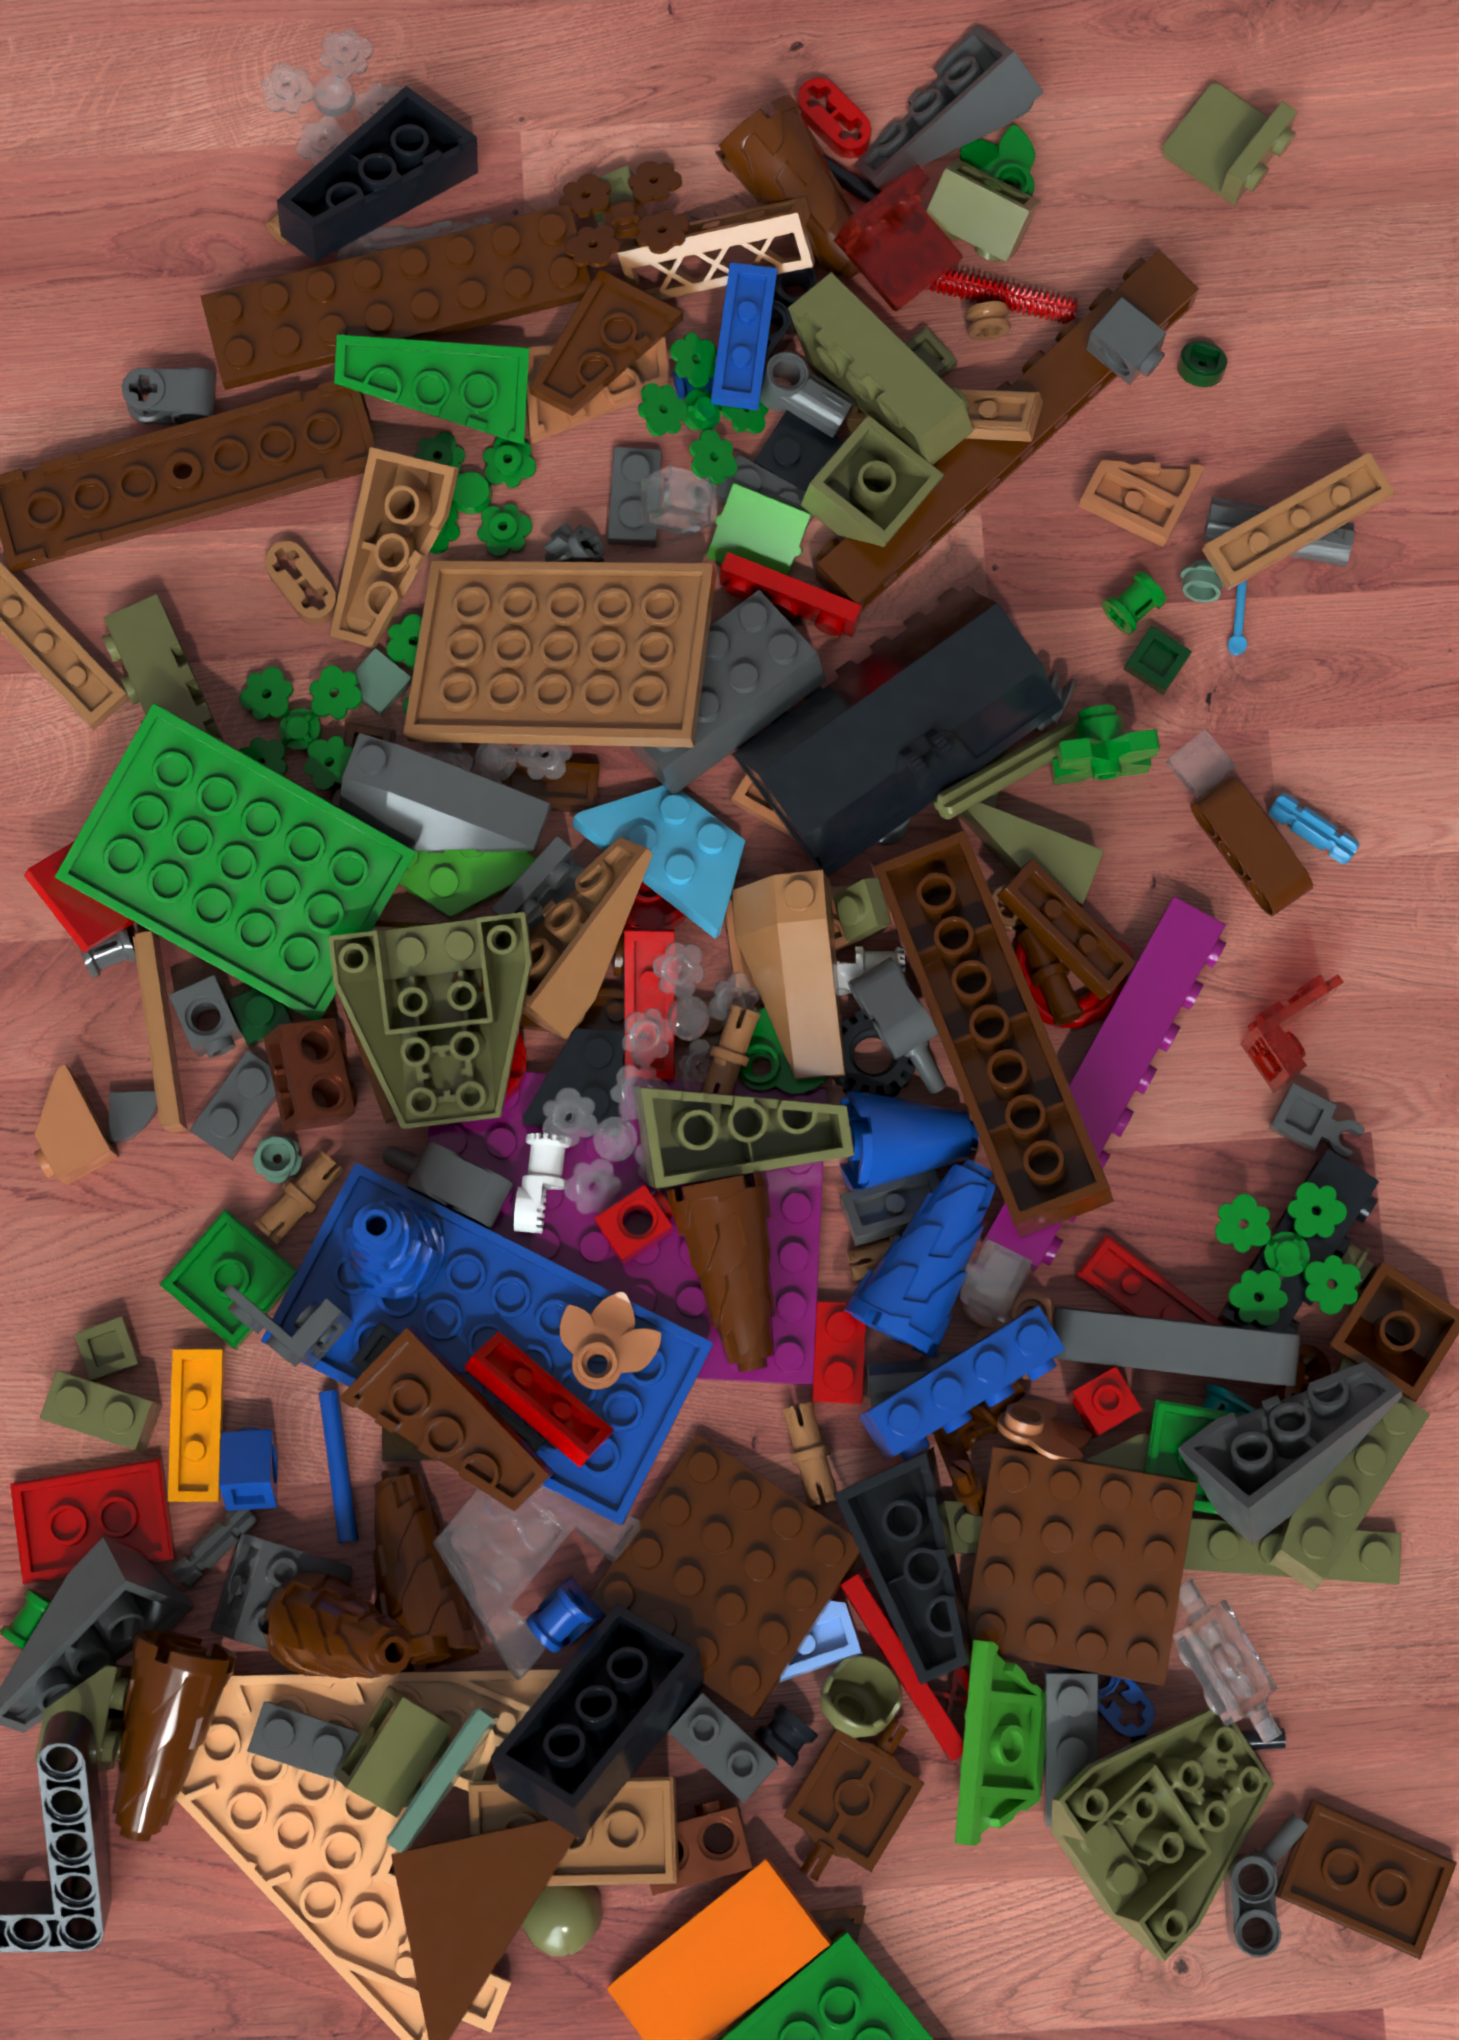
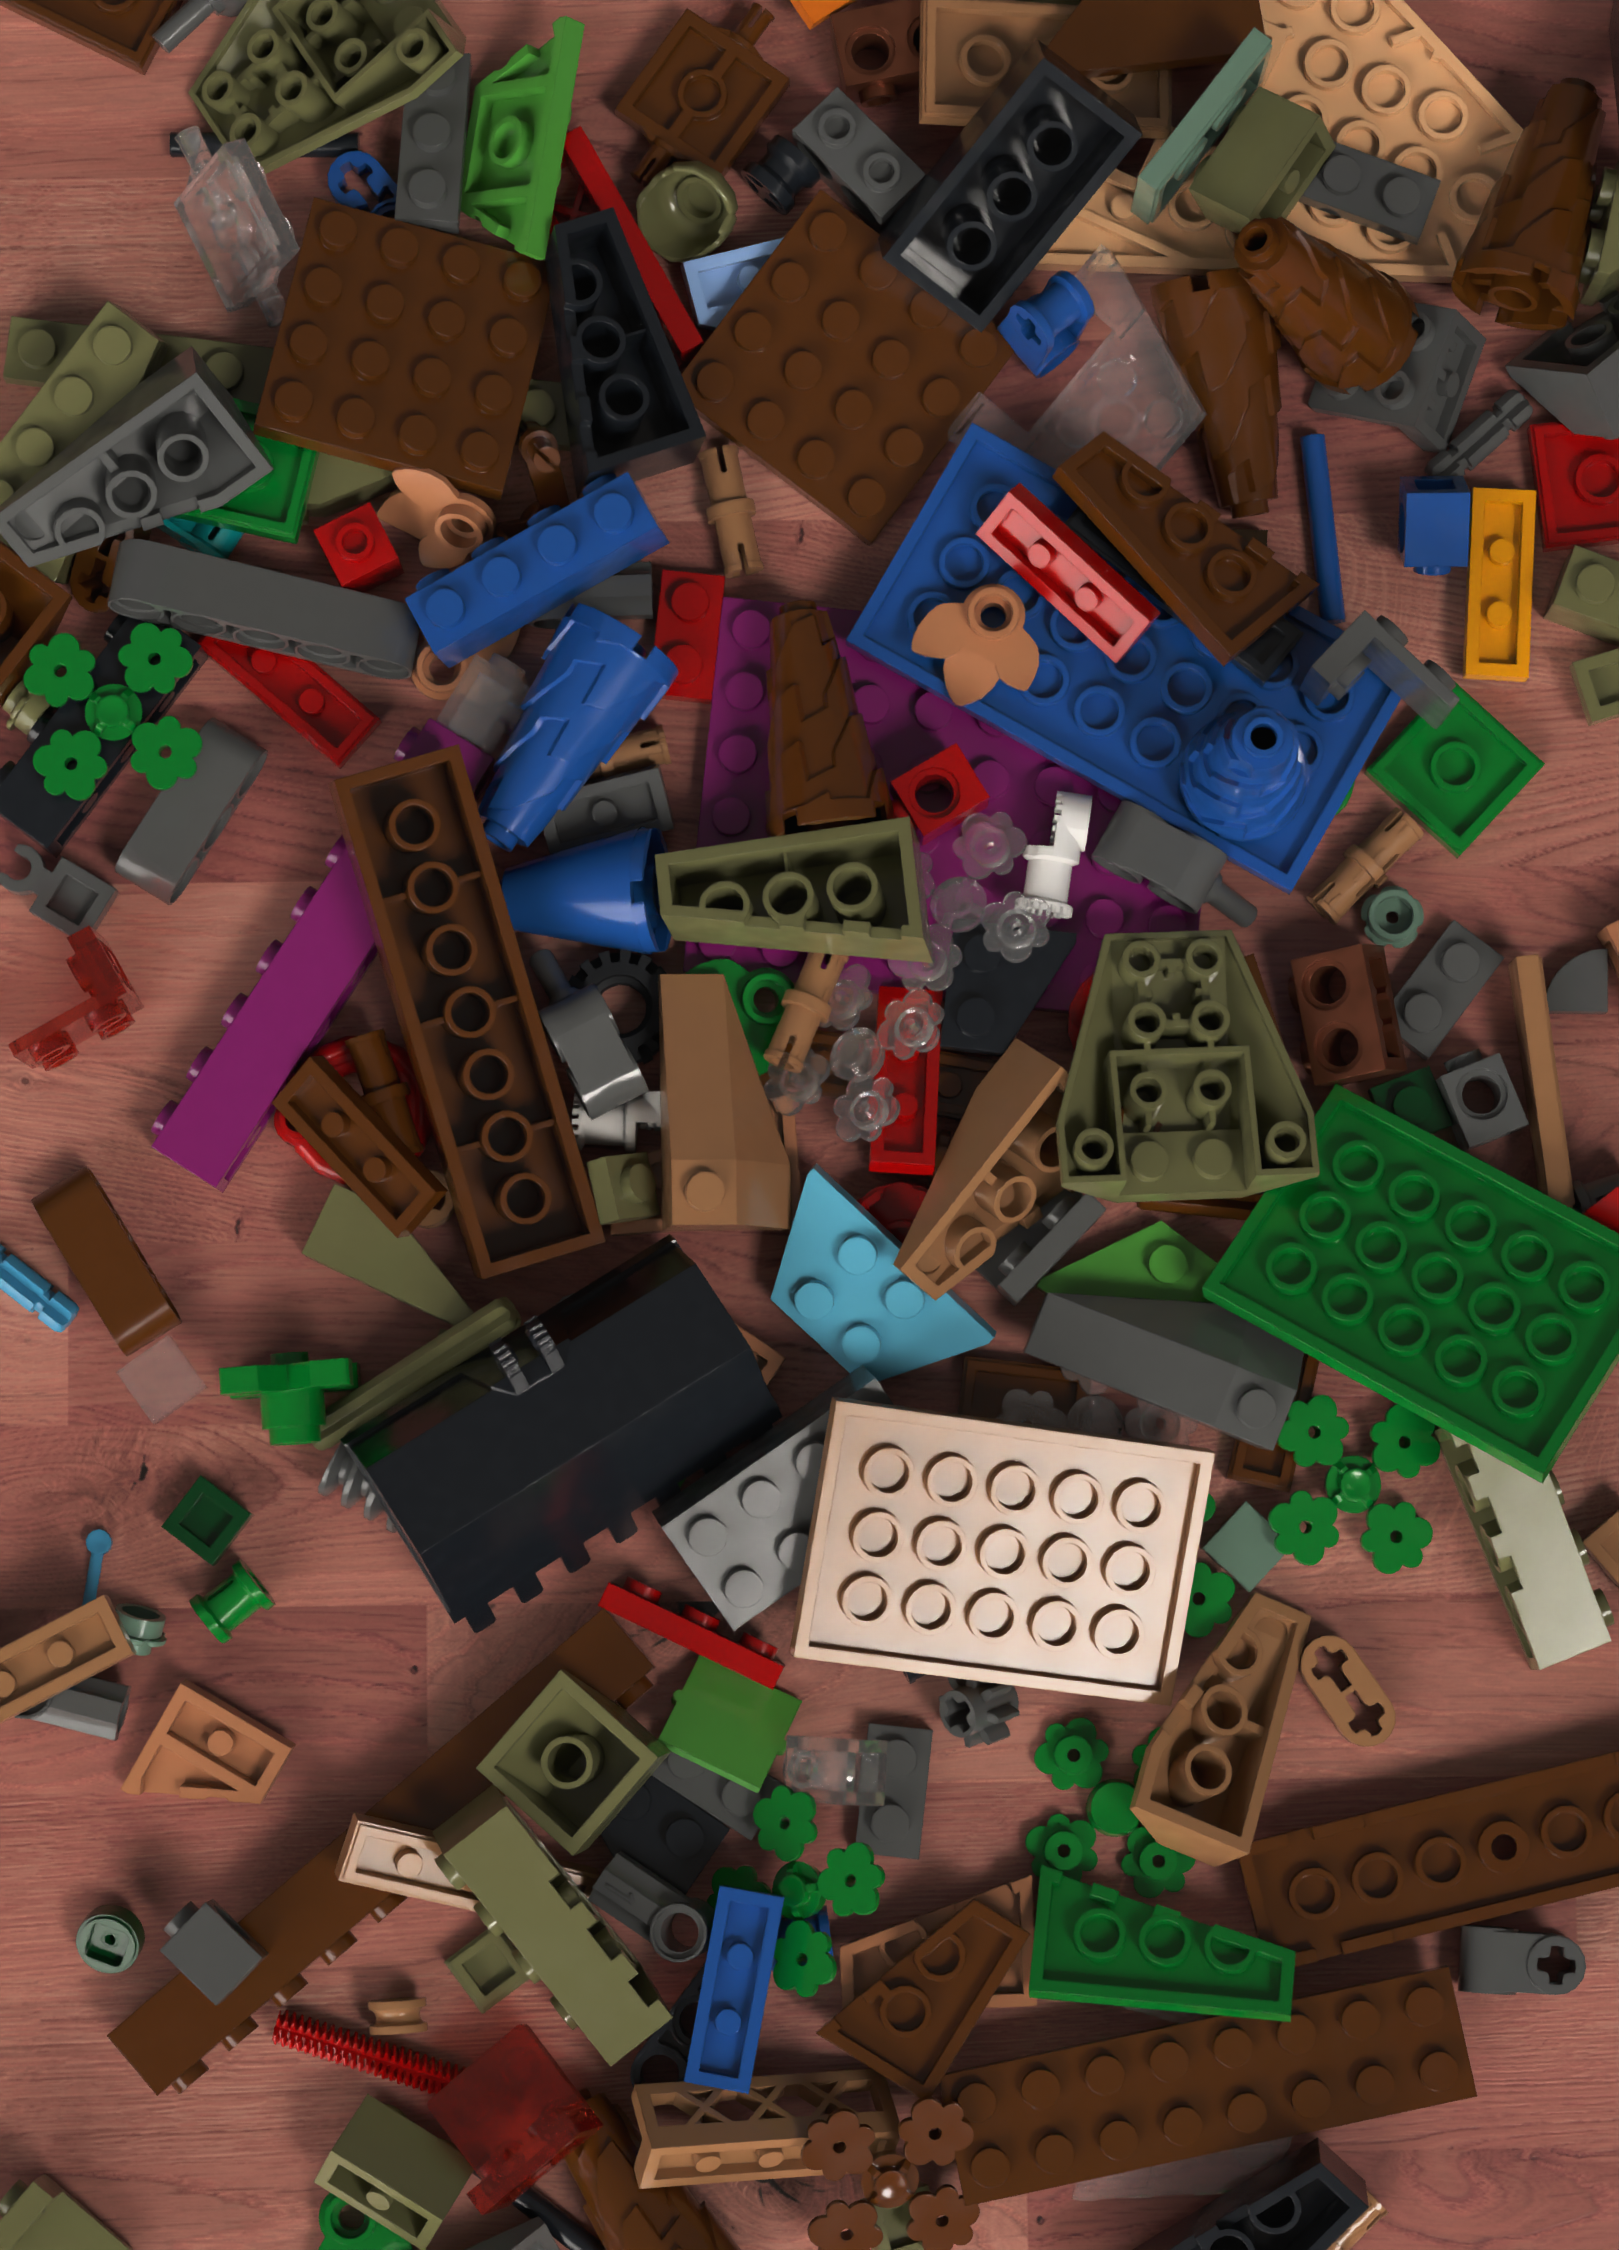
camera: 175 degrees left, 5 degrees up
none -> dark grey beam [115,717,268,905]

